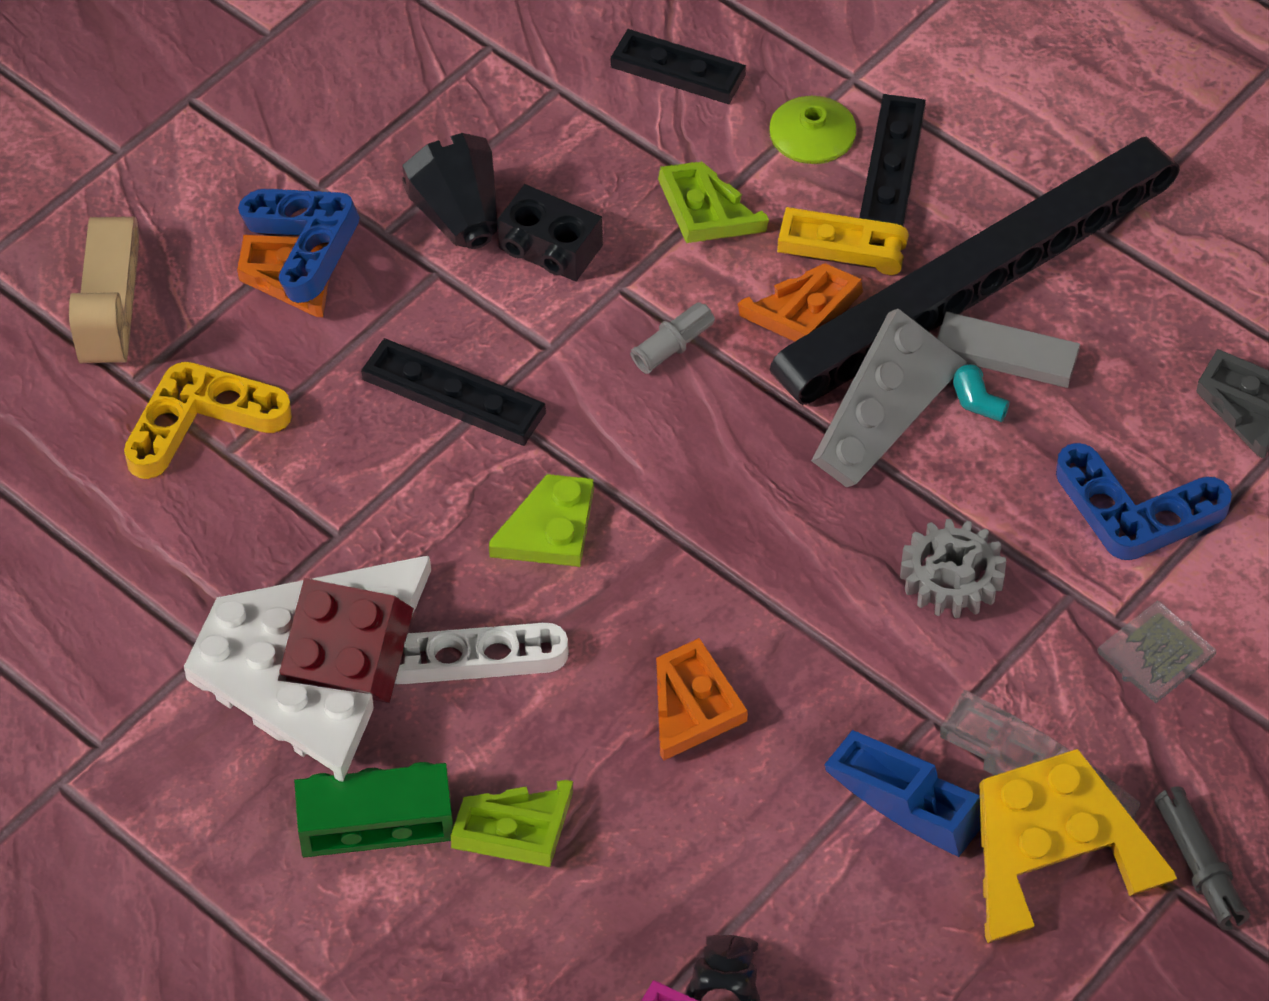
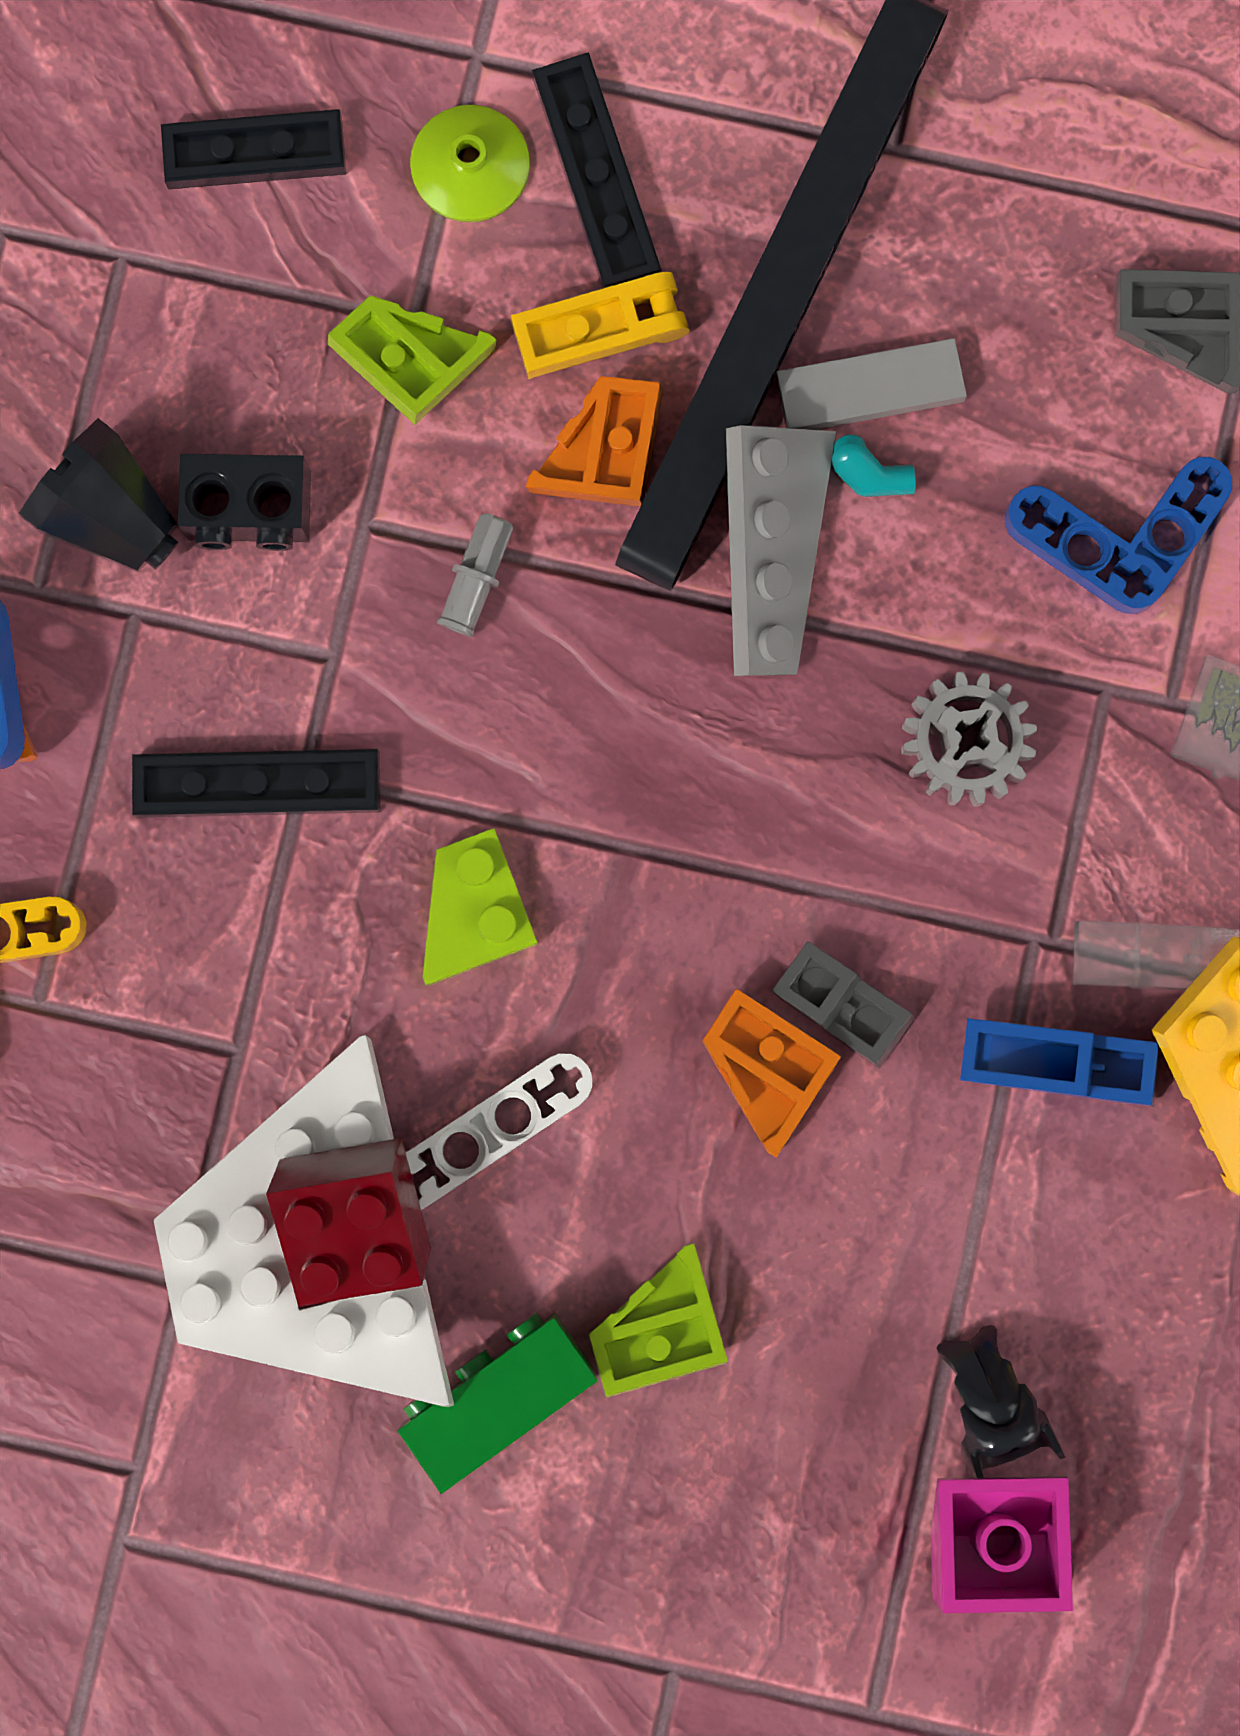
camera: 30 degrees left, 30 degrees up
none -> dark grey slope [772,941,915,1069]

